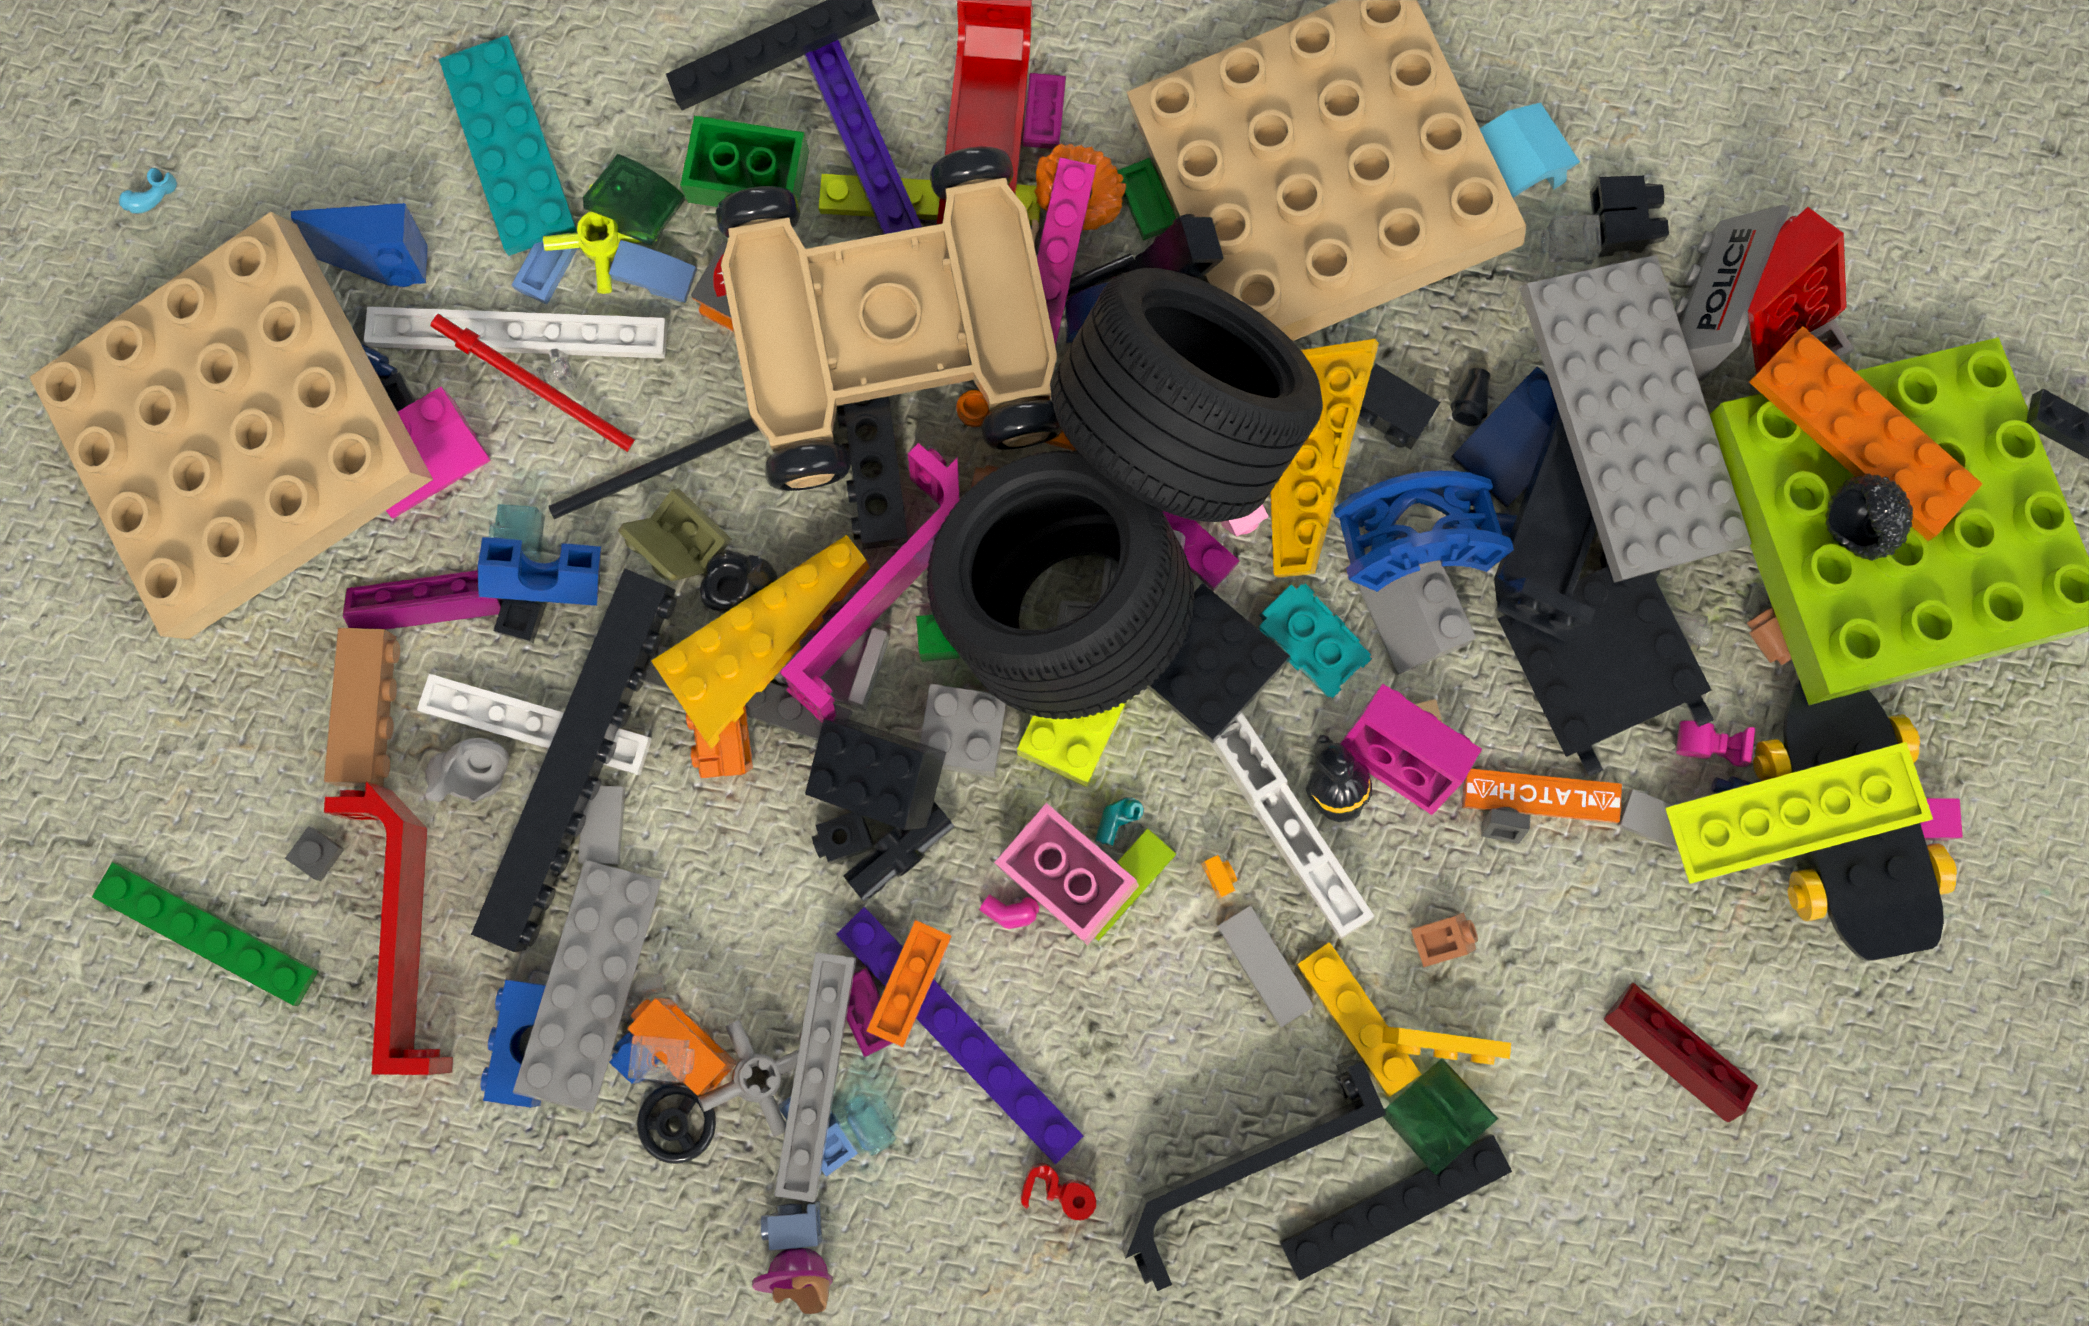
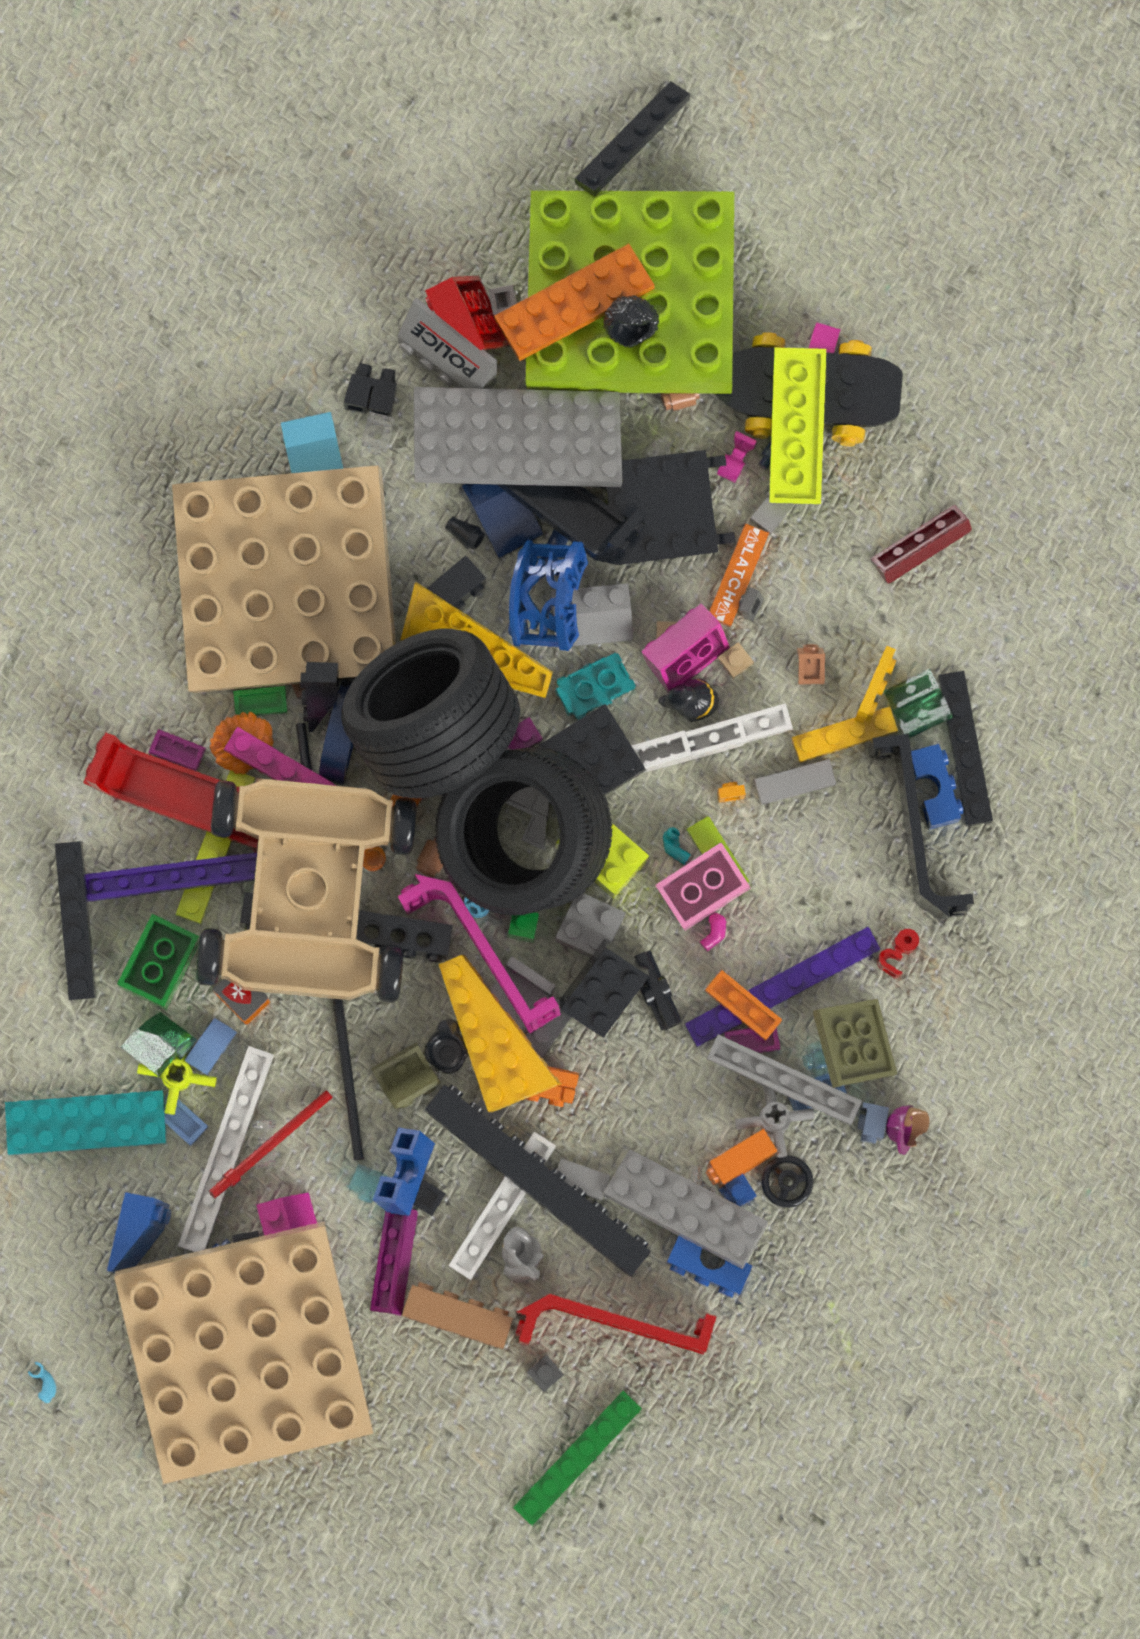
camera: 80 degrees left, 0 degrees up
clear brick [628,1035,695,1082] -> none
black brick [811,812,874,864] -> none
none -> tan plate [718,642,754,679]
none -> olive plate [812,999,898,1088]
none -> blue arch [911,744,963,830]

